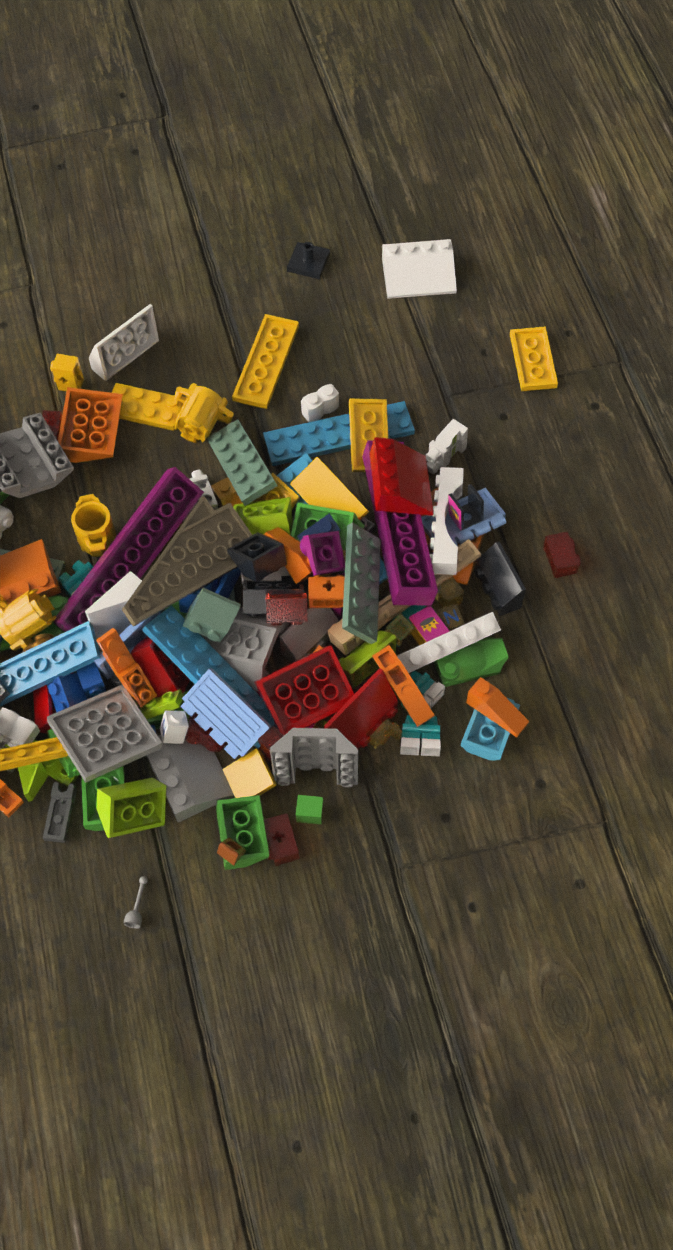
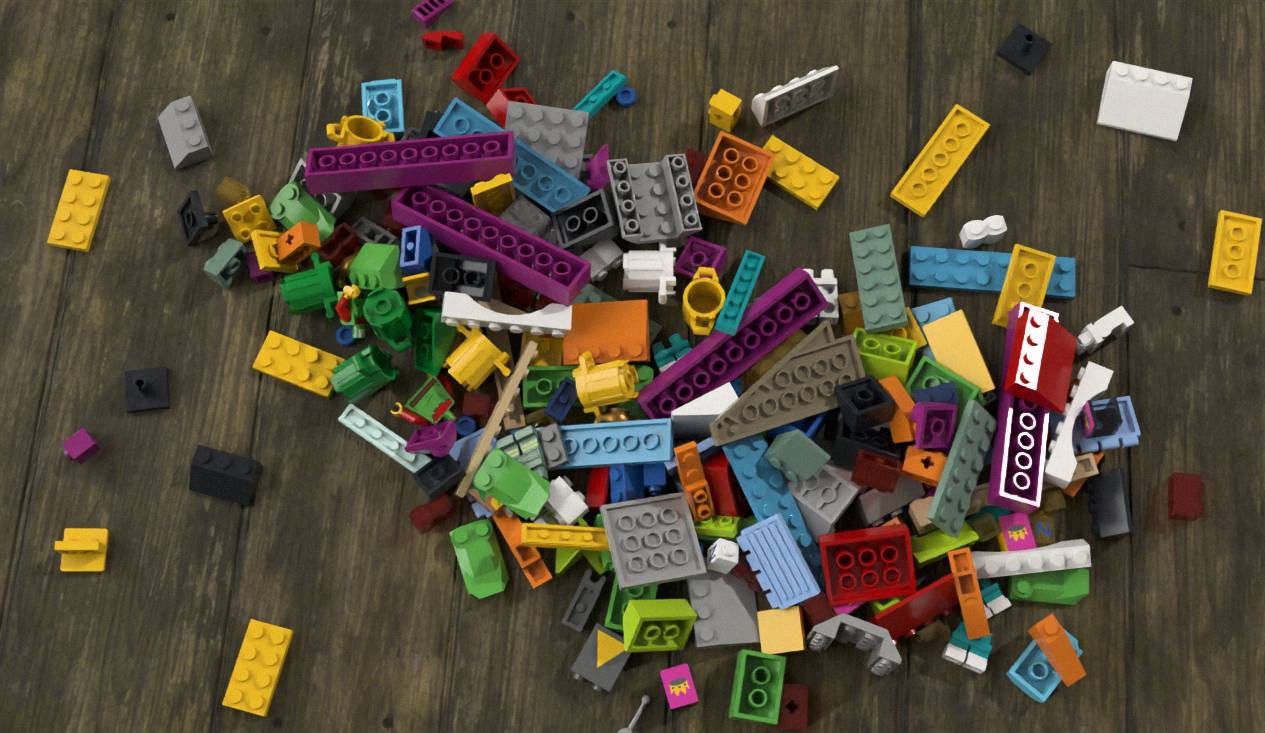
camera: 20 degrees right, 10 degrees up
yellow container [174,383,234,443] -> none
dark orange slope [217,838,246,866] -> none
bright green panel [296,795,323,824] -> none
none -> dark grey brick [571,623,633,695]
none -> white container [623,241,676,304]
none -> dark pink piece [660,663,699,712]
none -> magenta slope [673,236,728,280]
none -> teal plate [714,250,766,336]

